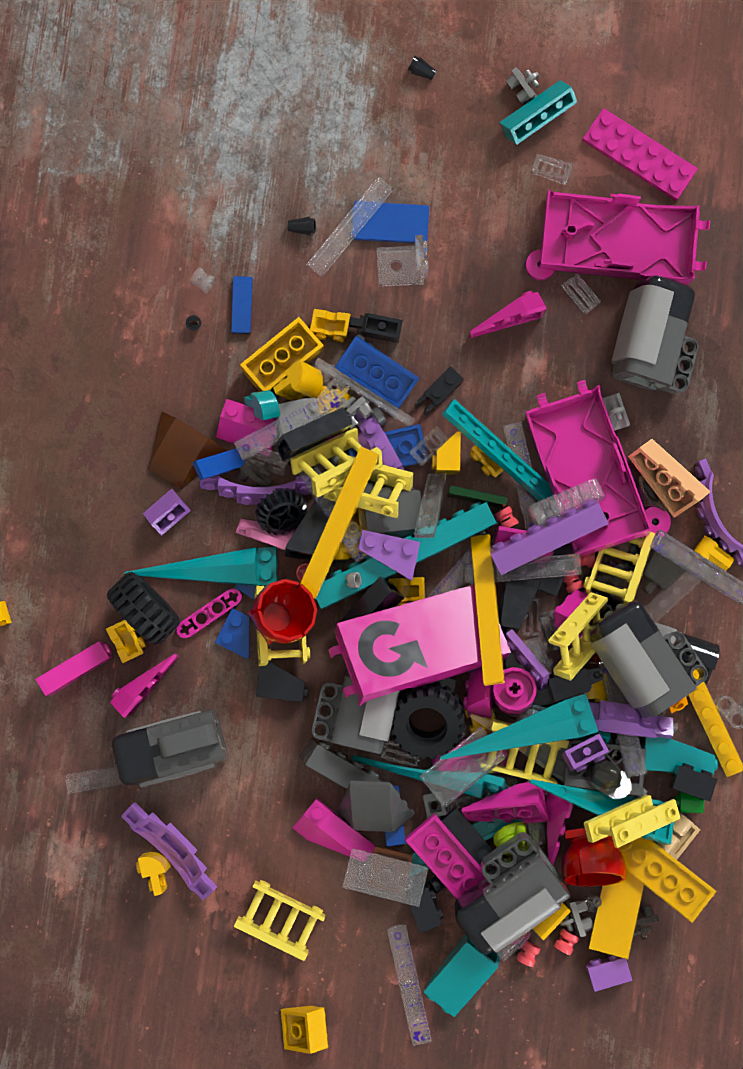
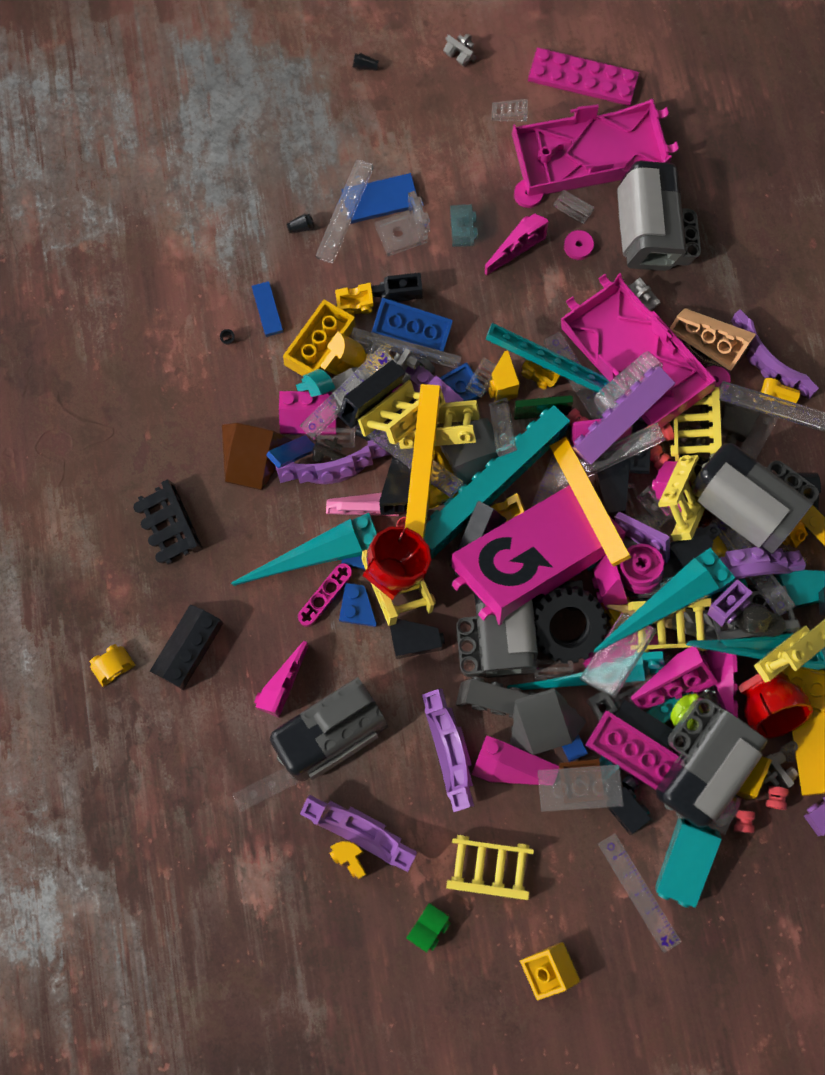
camera: 15 degrees left, 10 degrees down
dark pink slope [35,641,113,696] -> none
yellow cylinder [106,620,146,663] -> none
black tyre [107,572,180,645] -> none
medium lavender brick [143,489,191,536] -> none
clear wheel [190,267,216,294] -> none
black gear [255,488,307,535] -> none
light grey hinge [345,572,362,588] -> none
medium lavender wing [358,530,420,581] -> none
black hinge [414,366,464,416] -> none
teal brick [499,80,577,145] -> none
none -> black fence [133,479,203,565]
none -> black slope [150,604,224,690]
none -> green brick [406,903,450,953]
none -> medium lavender piece [422,689,474,812]
none -> clear light blue brick [450,204,478,247]
none -> dark pink piece [564,230,594,260]

